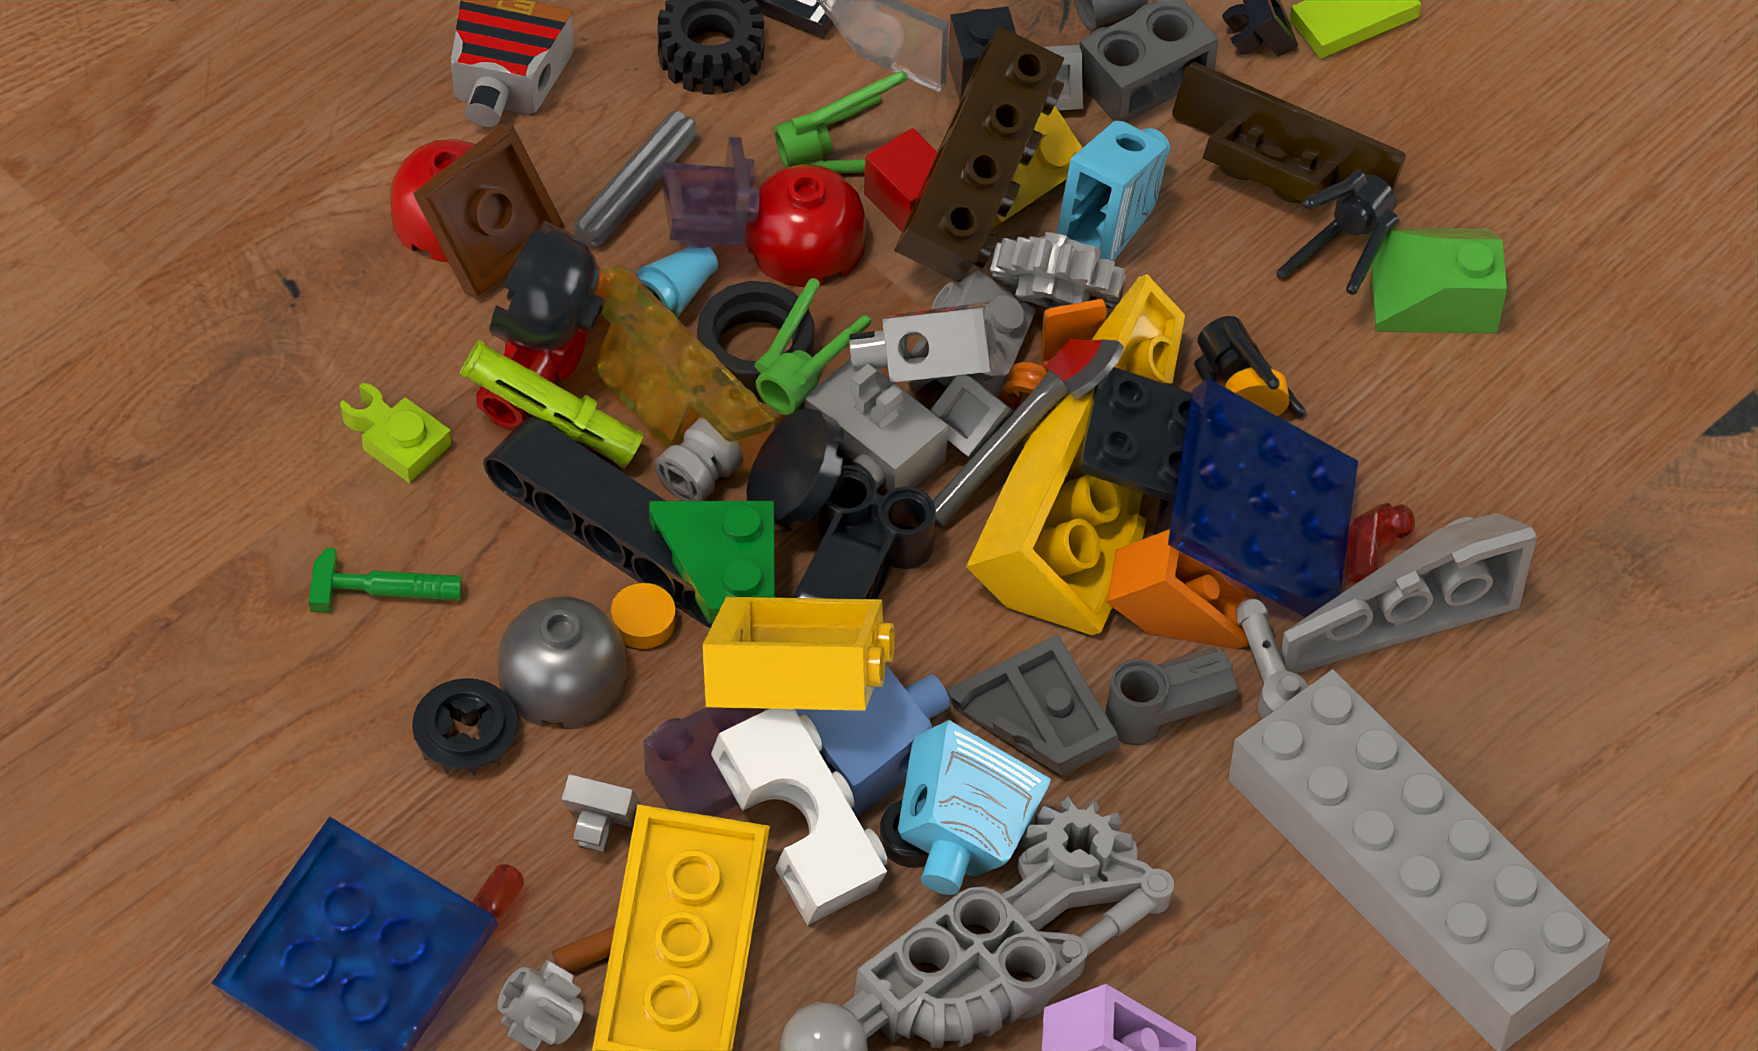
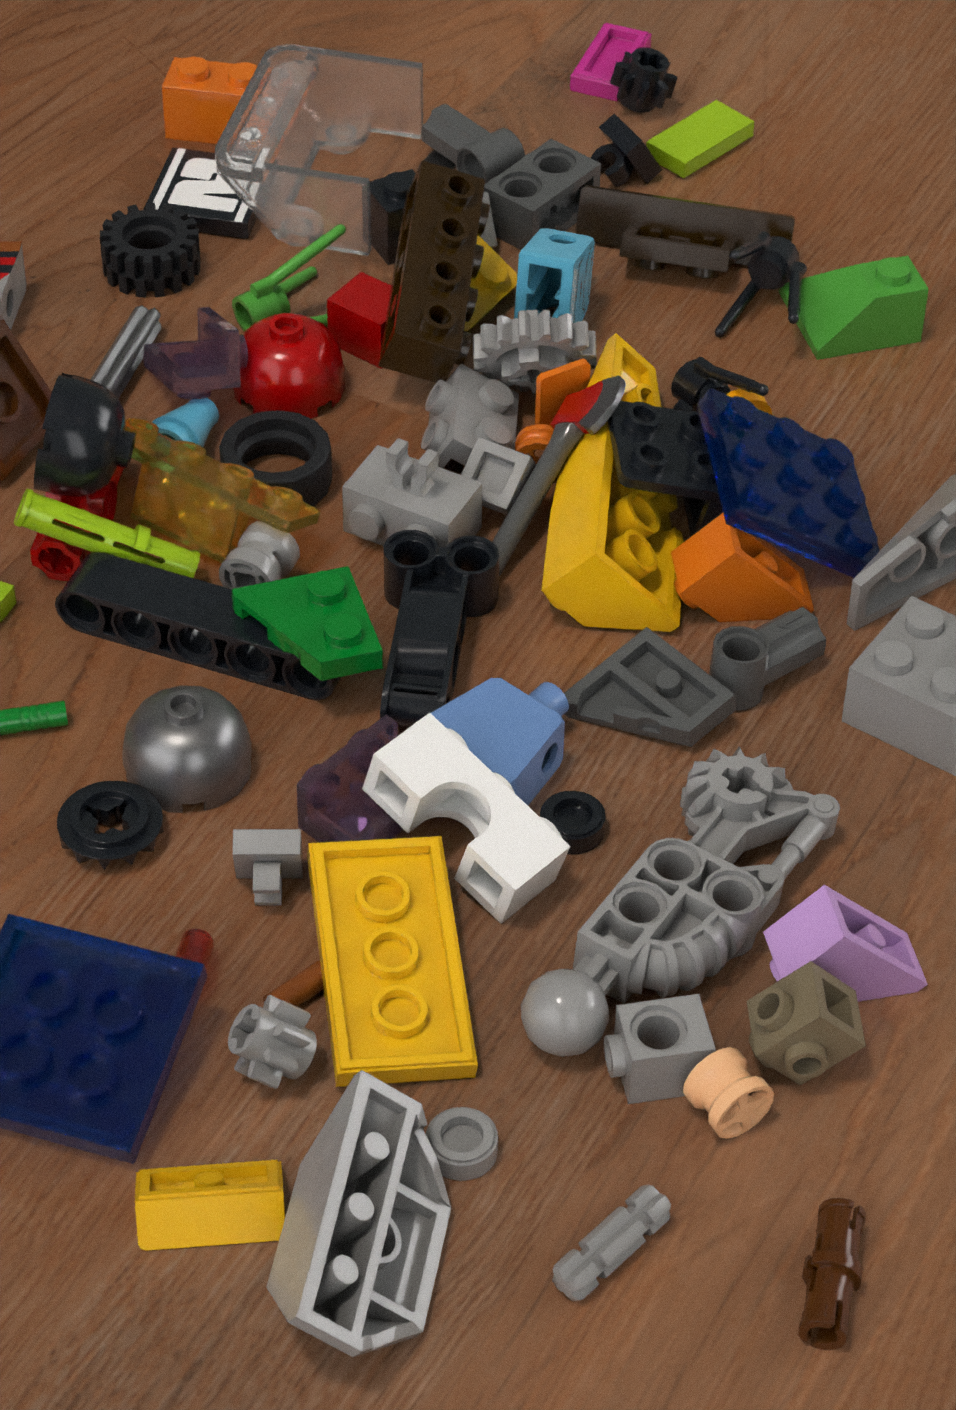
camera: 15 degrees left, 10 degrees down
light orange tile [611,583,676,649] -> none
yellow window [703,597,895,711] -> none
black tile [746,408,844,533] -> none
bright green plant [755,278,871,415] -> none
light grey torso [849,302,998,382] -> none
medium azure torso [898,720,1051,895] -> none
light grey piece [1236,599,1308,719] -> none
clear red arm [1345,503,1415,583] -> none

